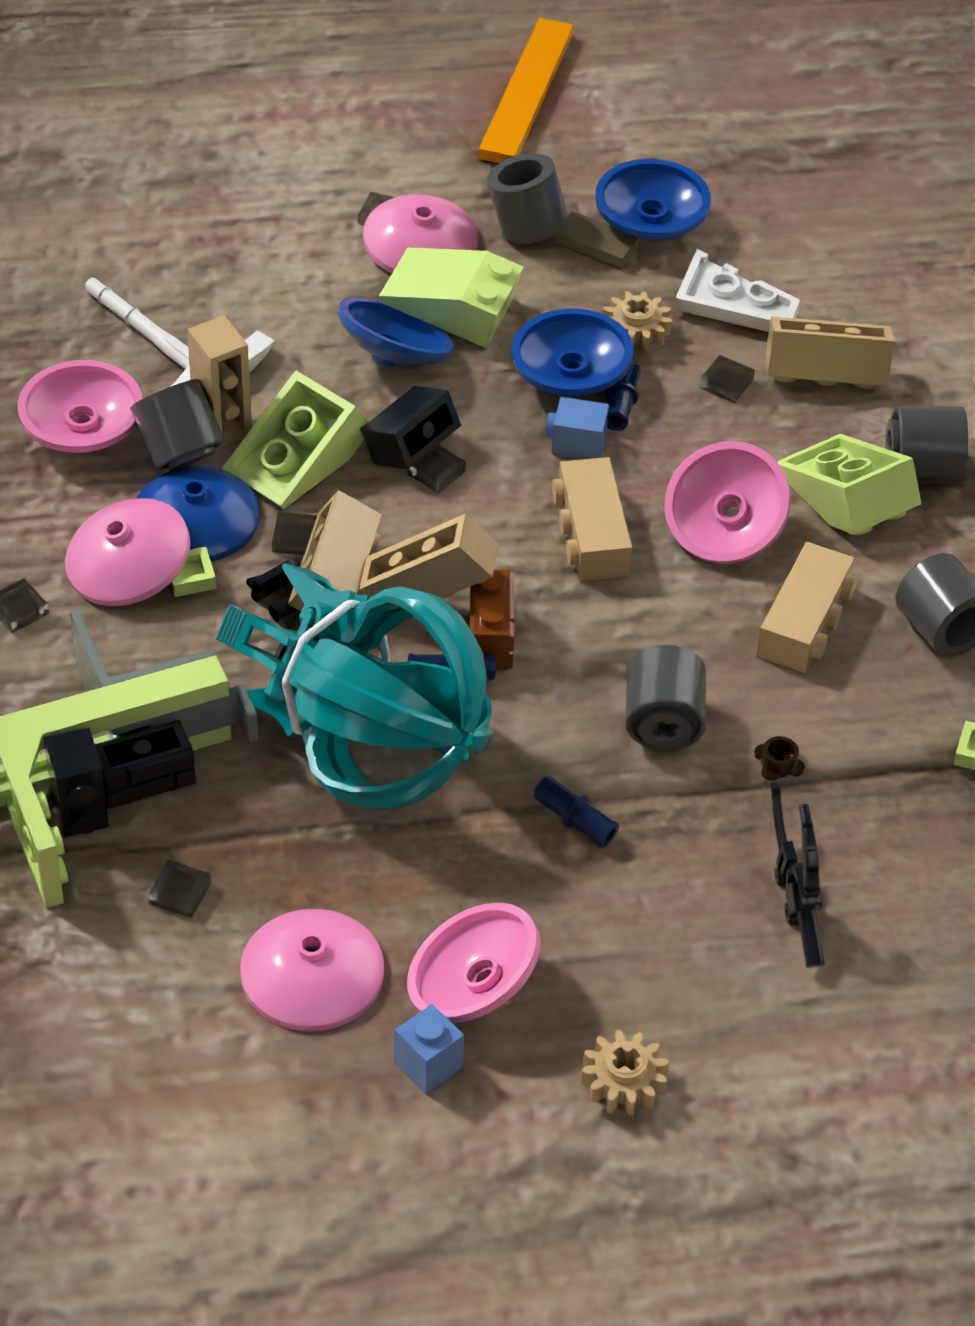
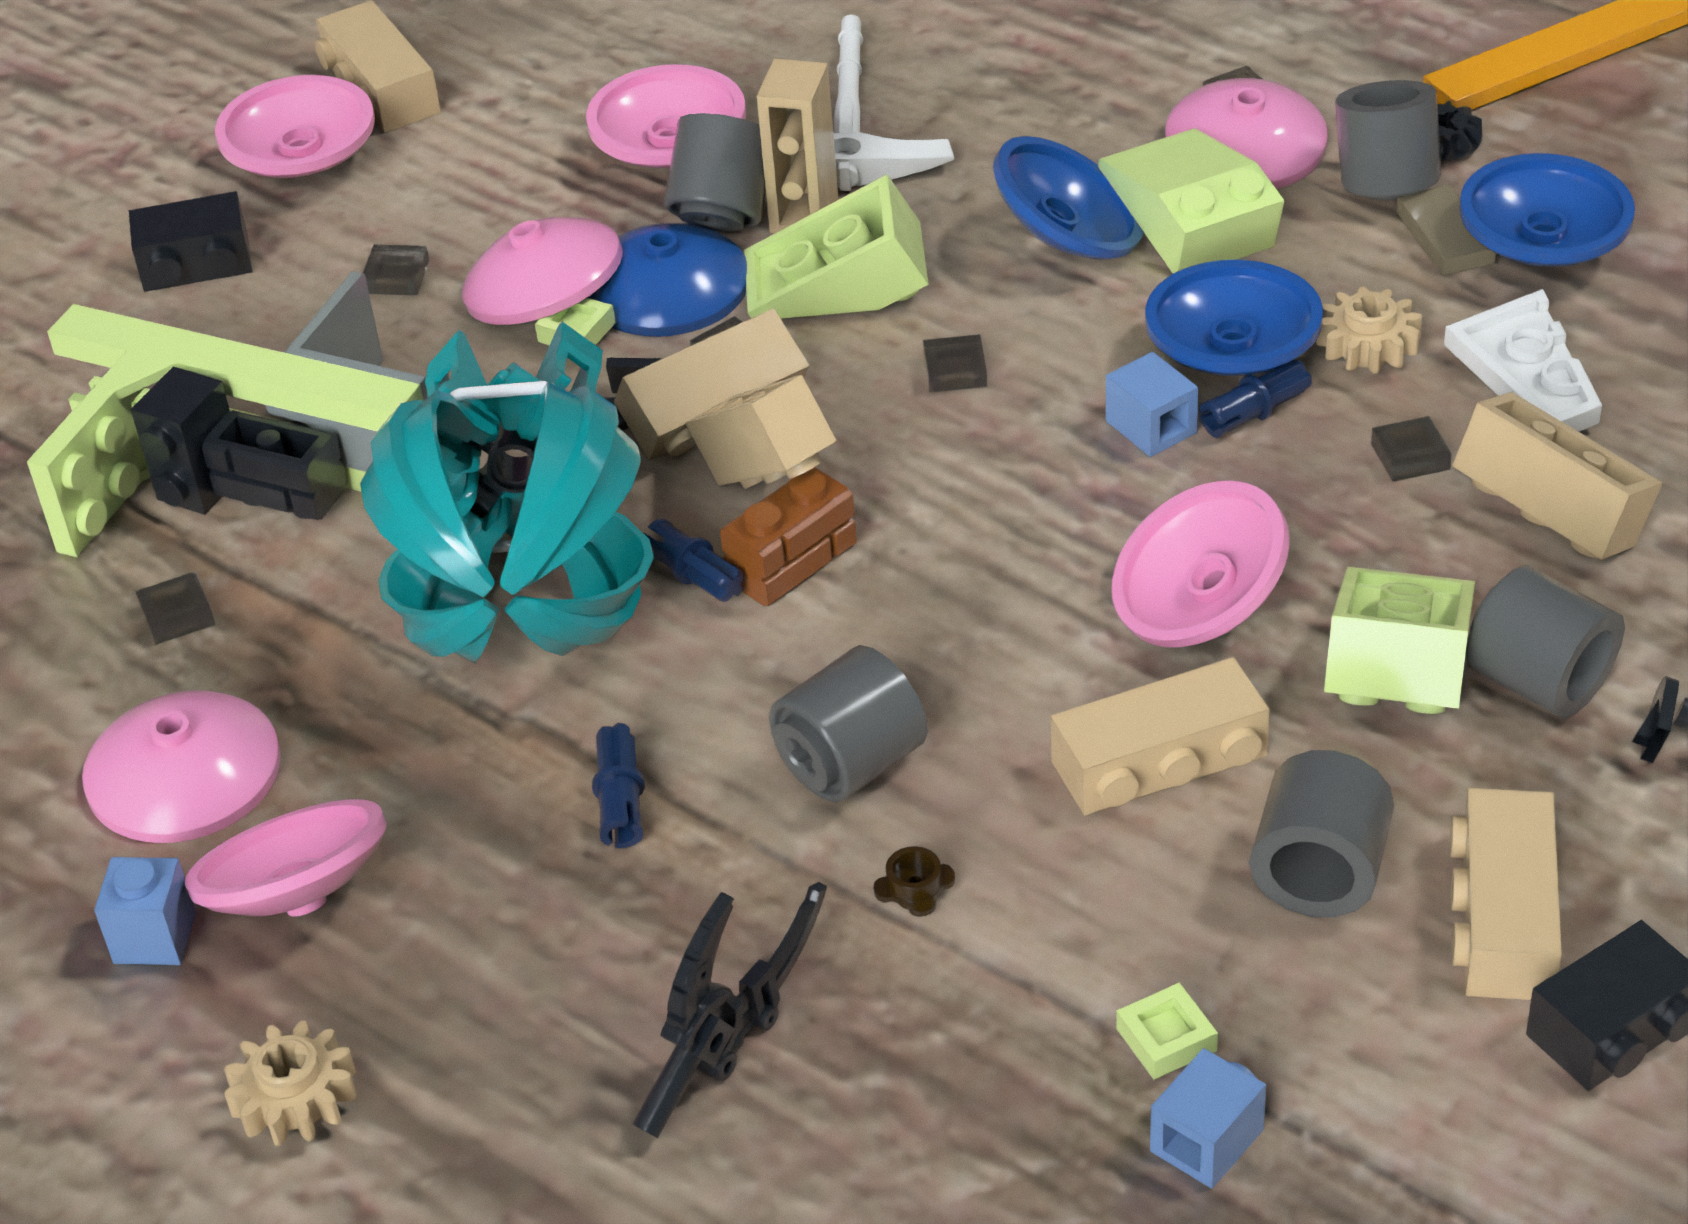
camera: 50 degrees right, 5 degrees down
black brick [360,386,461,470] -> none
tan brick [552,457,632,582] -> none

